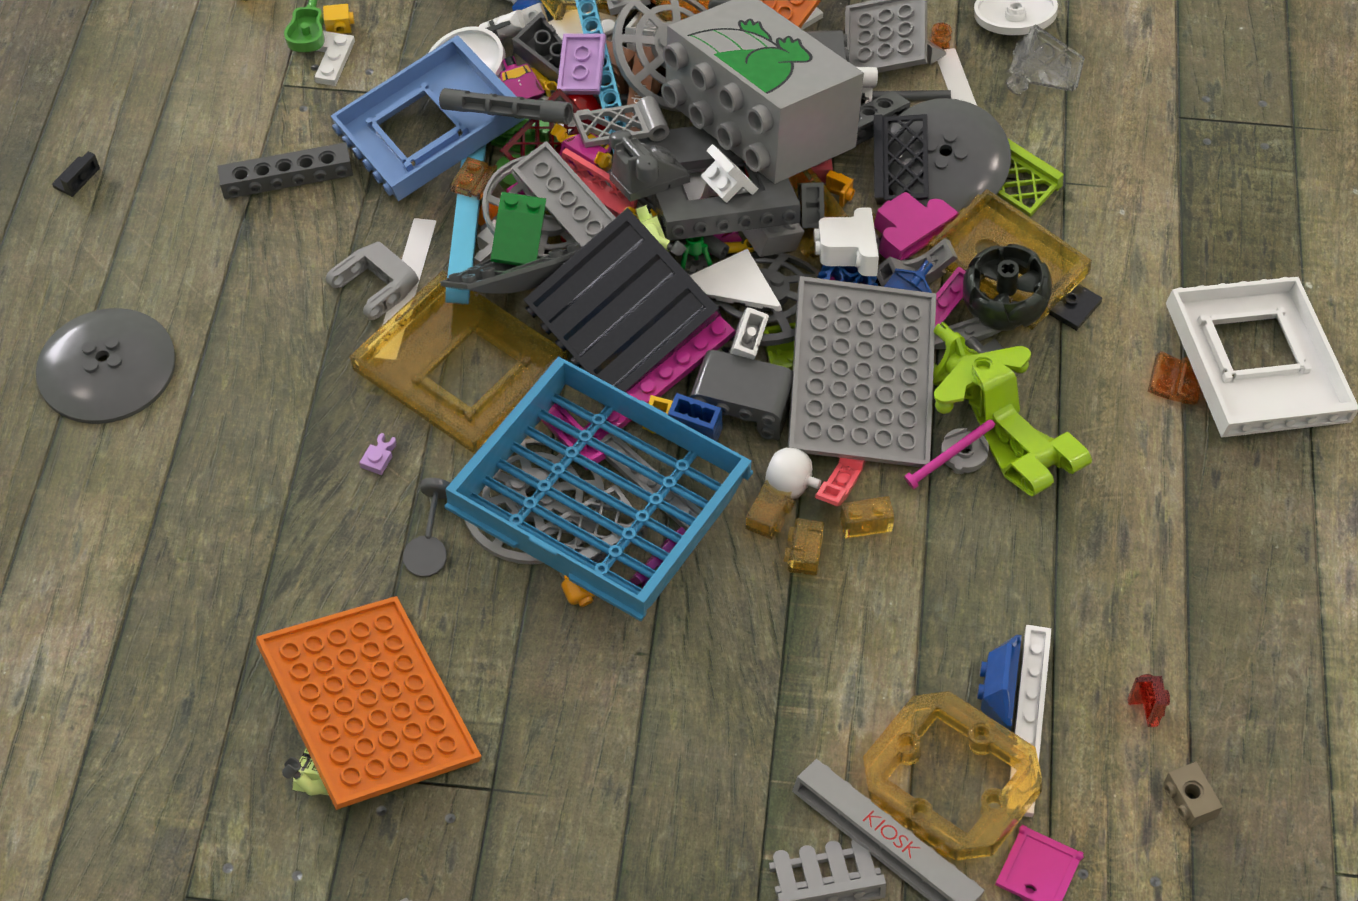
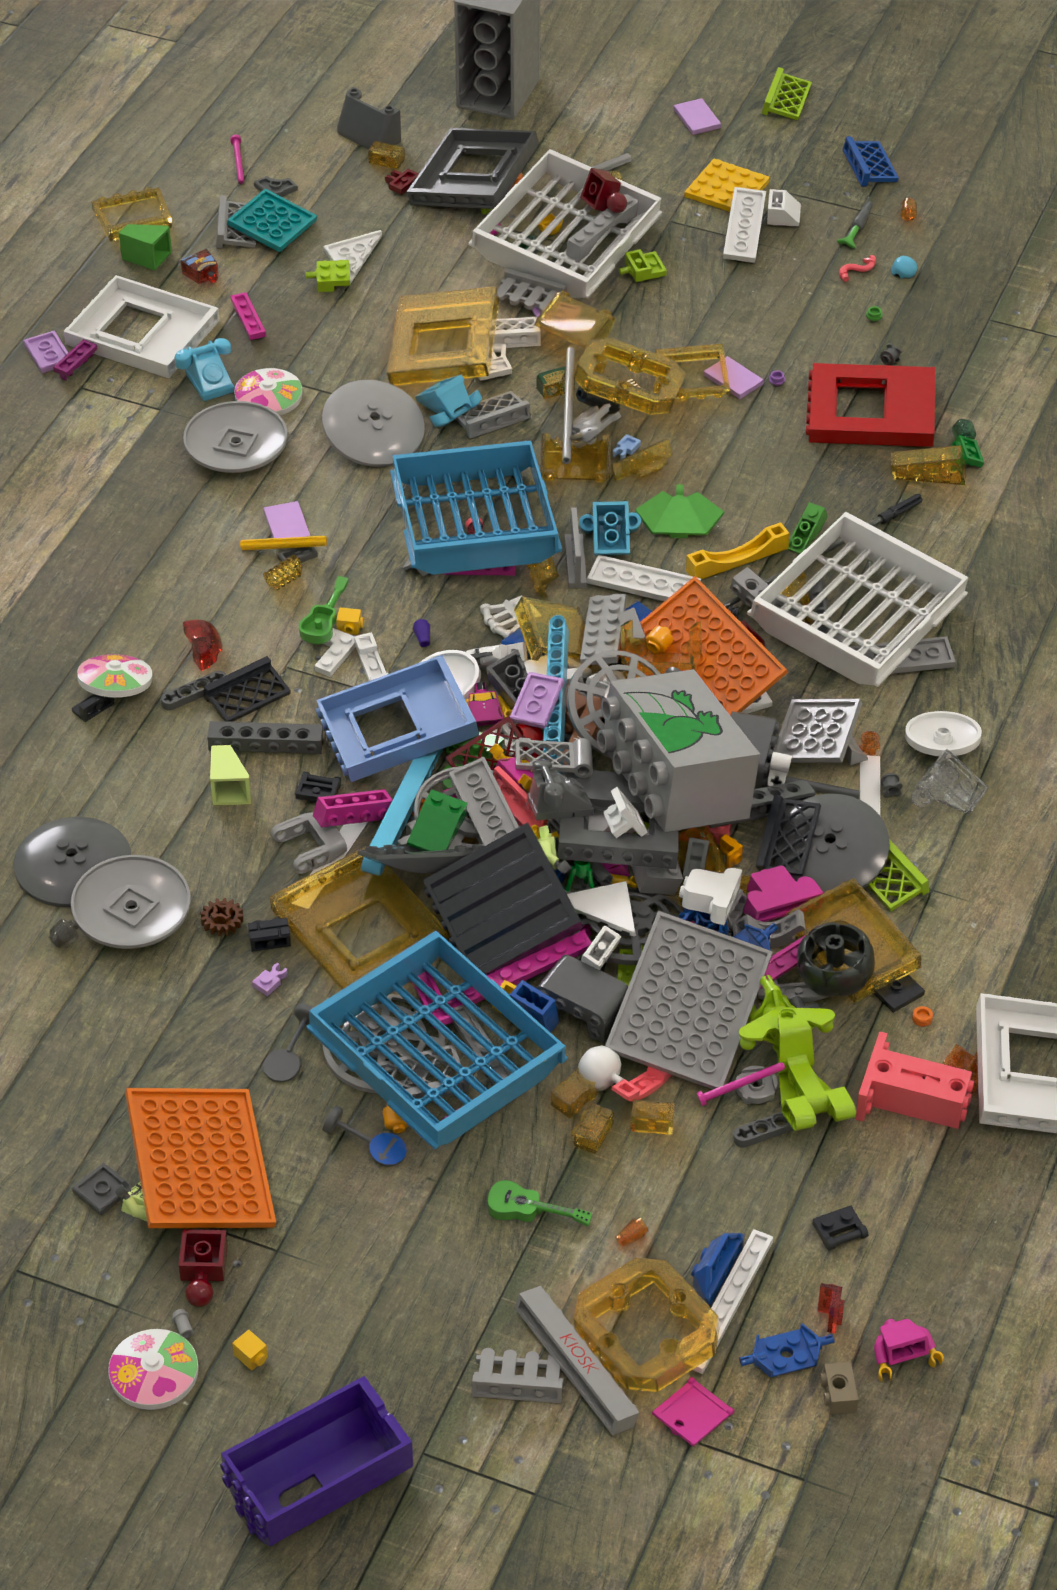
camera: 15 degrees right, 10 degrees down
dark grey piece [439,88,573,125] -> none
clear orange plate [450,157,497,200] -> none
none -> clear smoke head [49,919,79,948]
none -> light grey dish [71,855,191,949]
none -> dark grey tile [72,1163,132,1216]
none -> dish [77,654,152,697]
none -> dark grey beam [161,671,226,710]
none -> dark red brick [179,1230,228,1307]
none -> clear red brick [183,619,222,671]
none -> reddish brown gear [200,898,244,936]
none -> black fence [204,656,291,722]
none -> yellowish green slope [210,745,251,805]
none -> black brick [248,917,291,952]
none -> black plate [295,771,341,802]
none -> dark pink brick [313,789,393,828]
none -> piece [322,1105,407,1166]
none -> white slope [354,632,389,681]
none -> dark purple cone [412,619,430,647]
none -> bright green piece [488,1180,592,1227]
none -> clear orange cone [615,1217,648,1247]
none -> dark grey beam [733,1112,794,1148]
none -> blue plate [739,1323,835,1377]
none -> black plate [812,1205,869,1251]
none -> coral brick [856,1032,974,1129]
none -> dark pink torso [874,1319,944,1382]
none -> dark grey brick [880,773,903,798]
none -> orange tile [912,1006,933,1027]

